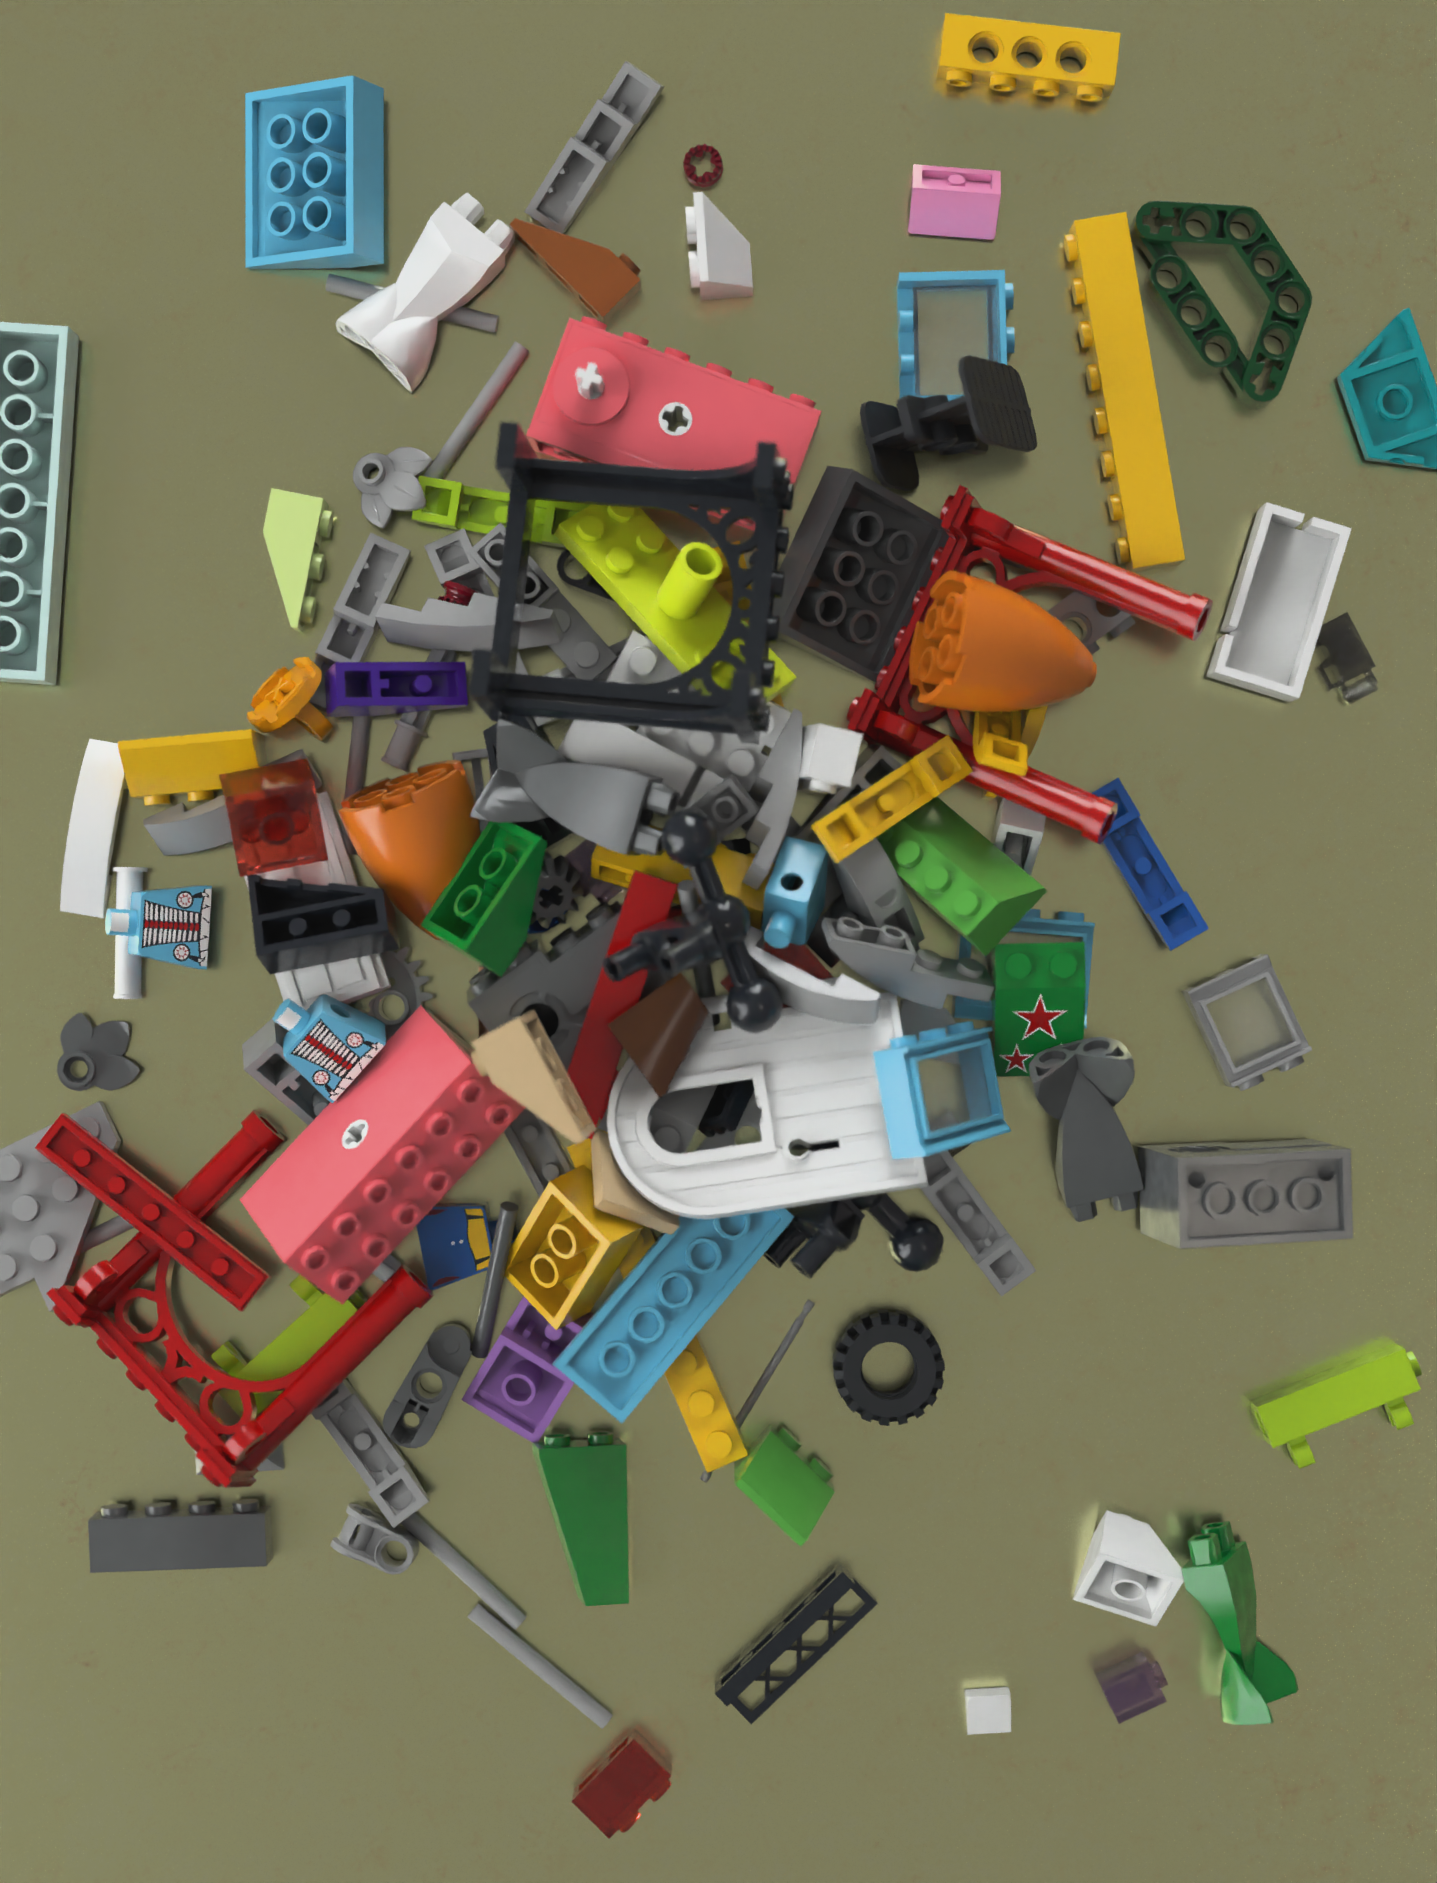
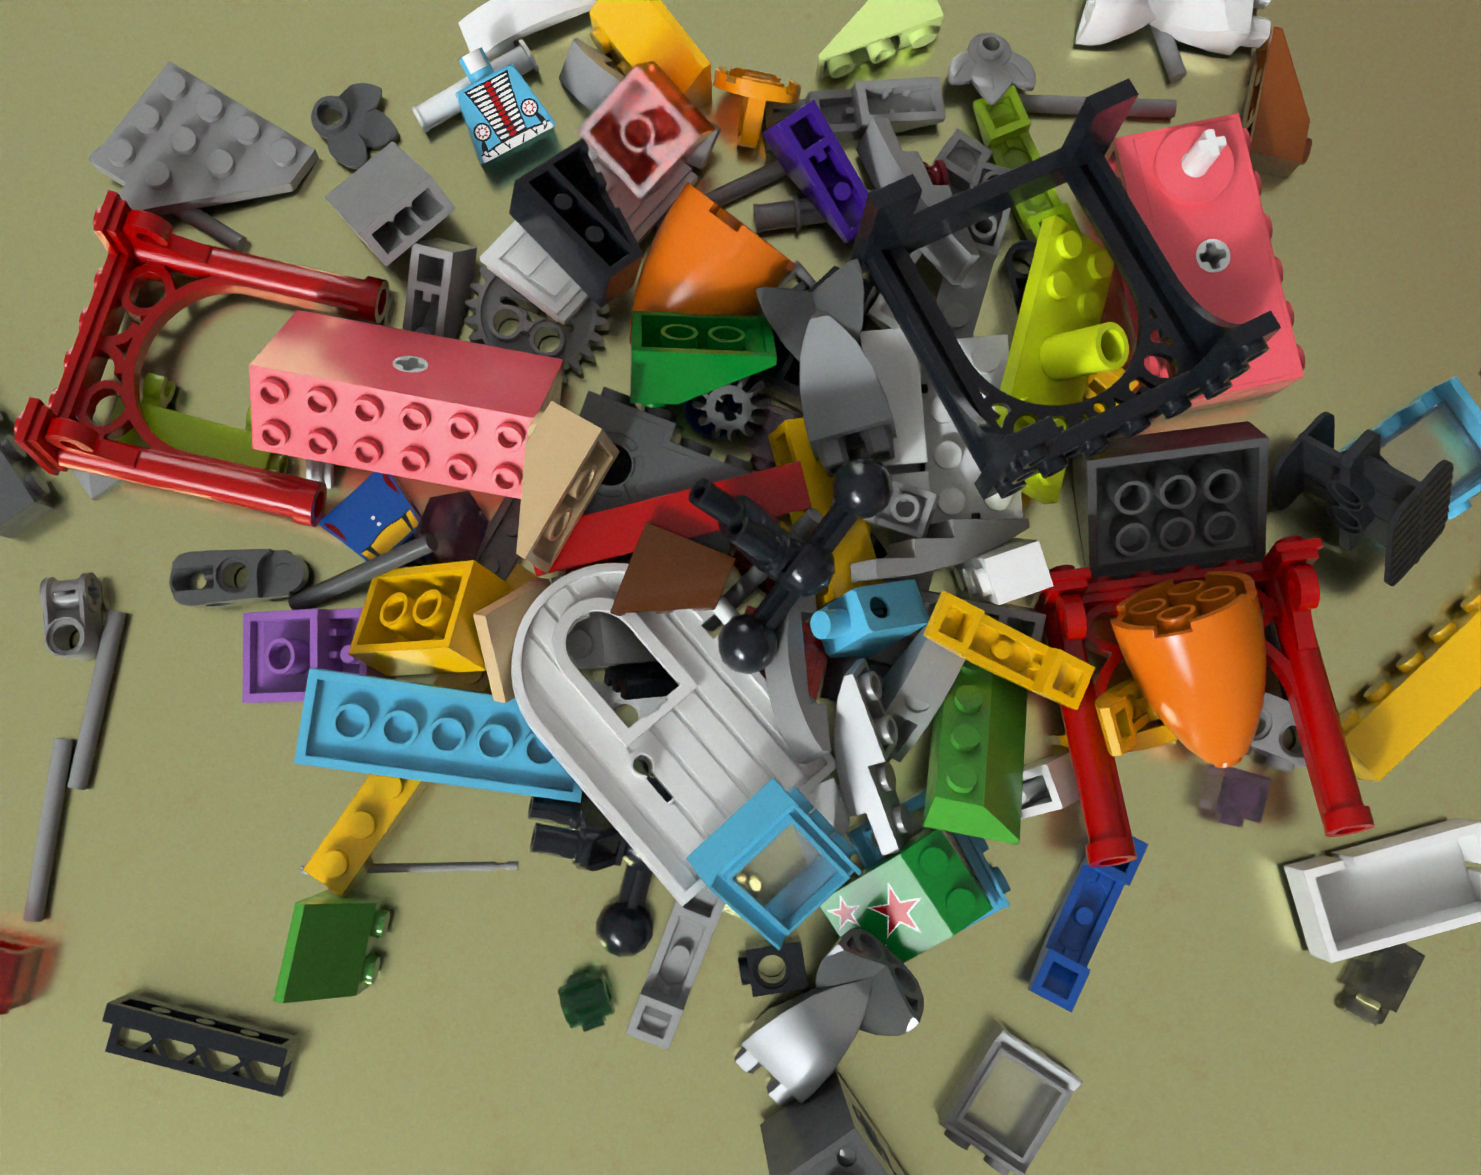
camera: 60 degrees right, 5 degrees down
red tile [35,1113,271,1312] -> none
torso [273,995,386,1103] -> none
light grey slope [311,1379,430,1528] -> none
light grey slope [524,61,664,234] -> none
green slope [532,1431,629,1606] -> none
dark red bush [683,144,724,188] -> none
white slope [685,192,753,300] -> none
black tyre [832,1309,945,1426] -> none
none -> light grey brick [325,141,456,267]
none -> brick [414,491,489,564]
none -> clear green gear [558,969,615,1032]
none -> black brick [738,935,808,997]
none -> clear purple brick [1199,764,1272,828]

